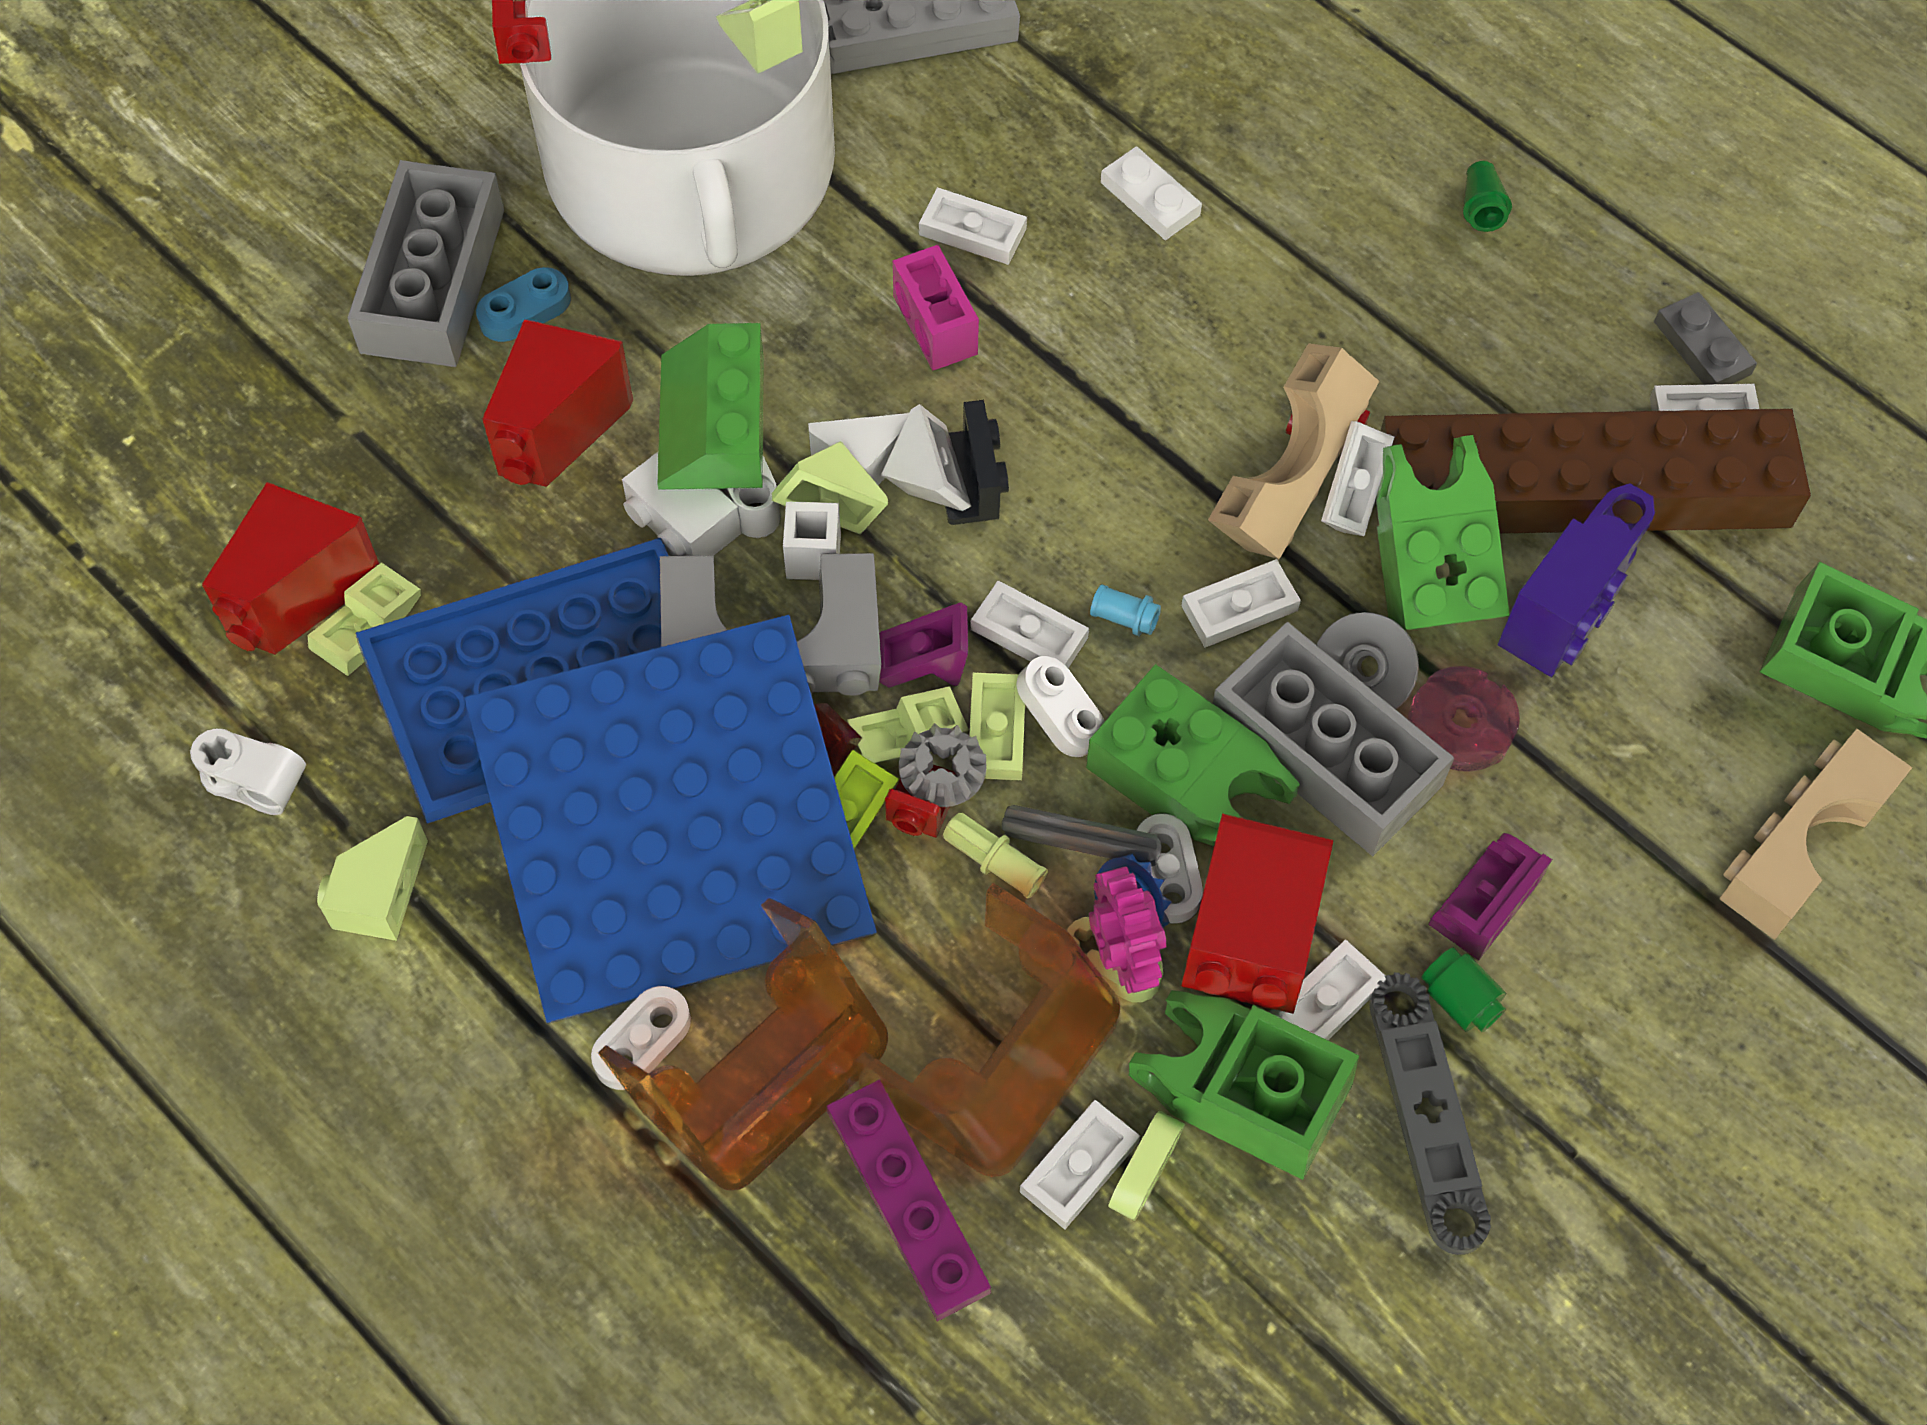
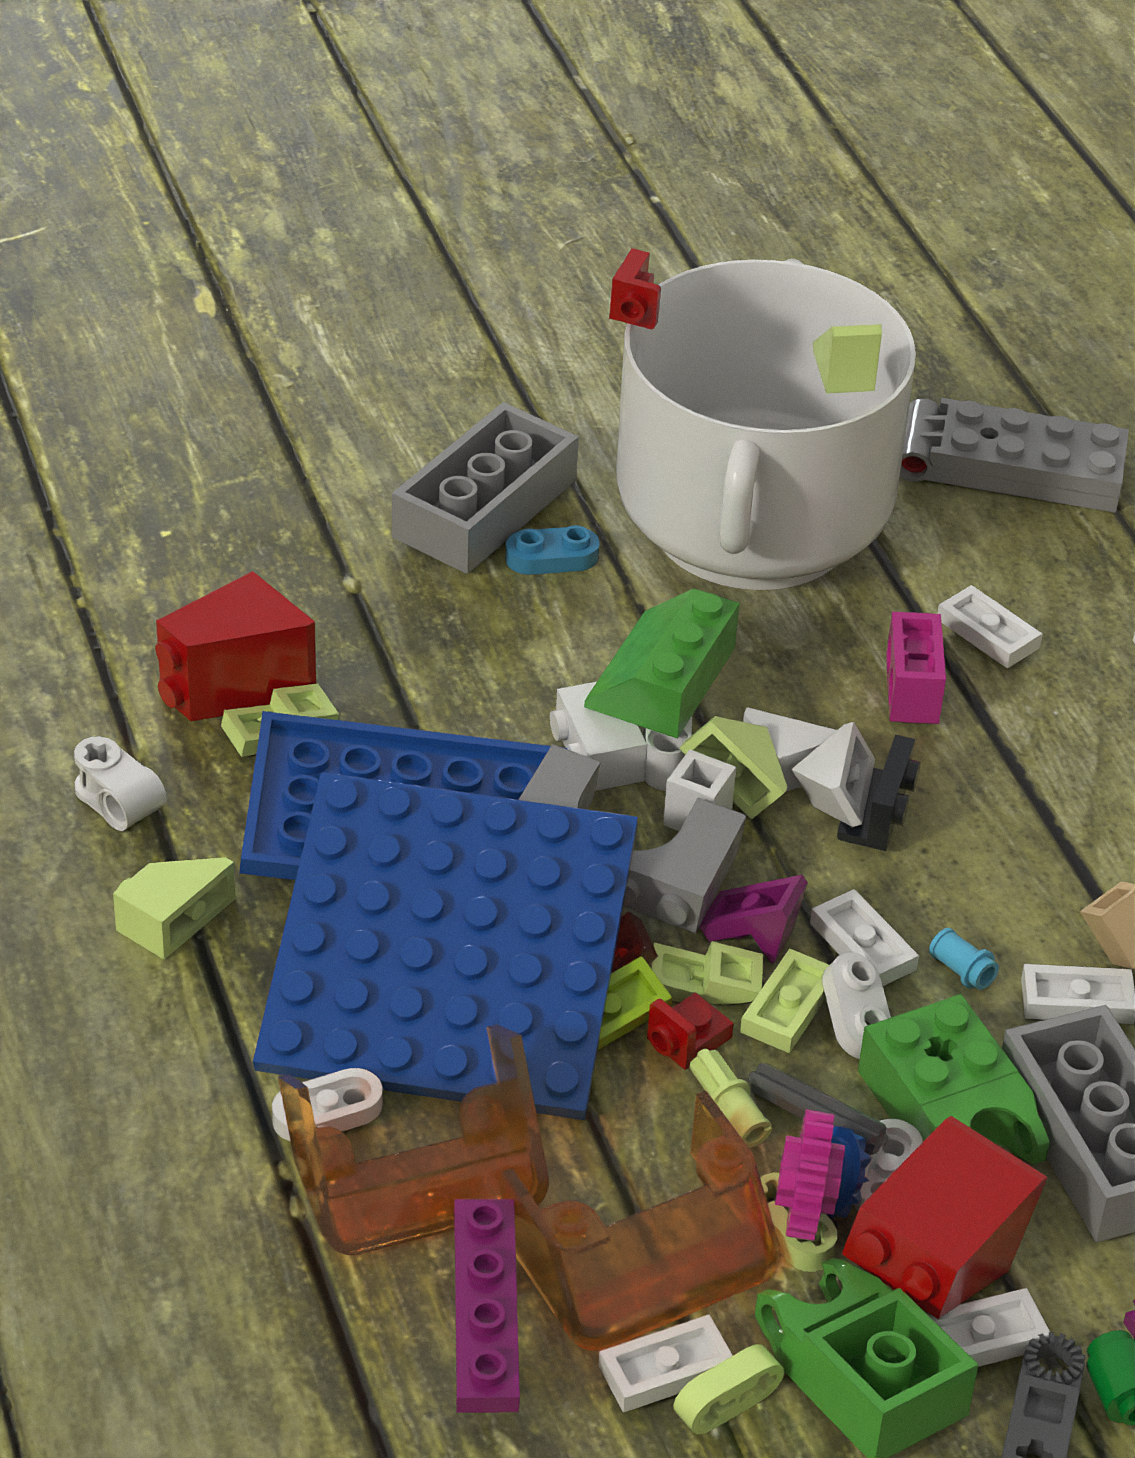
camera: 25 degrees right, 20 degrees down
red slope [482,319,633,487] -> none
light grey gear [899,723,986,807] -> none

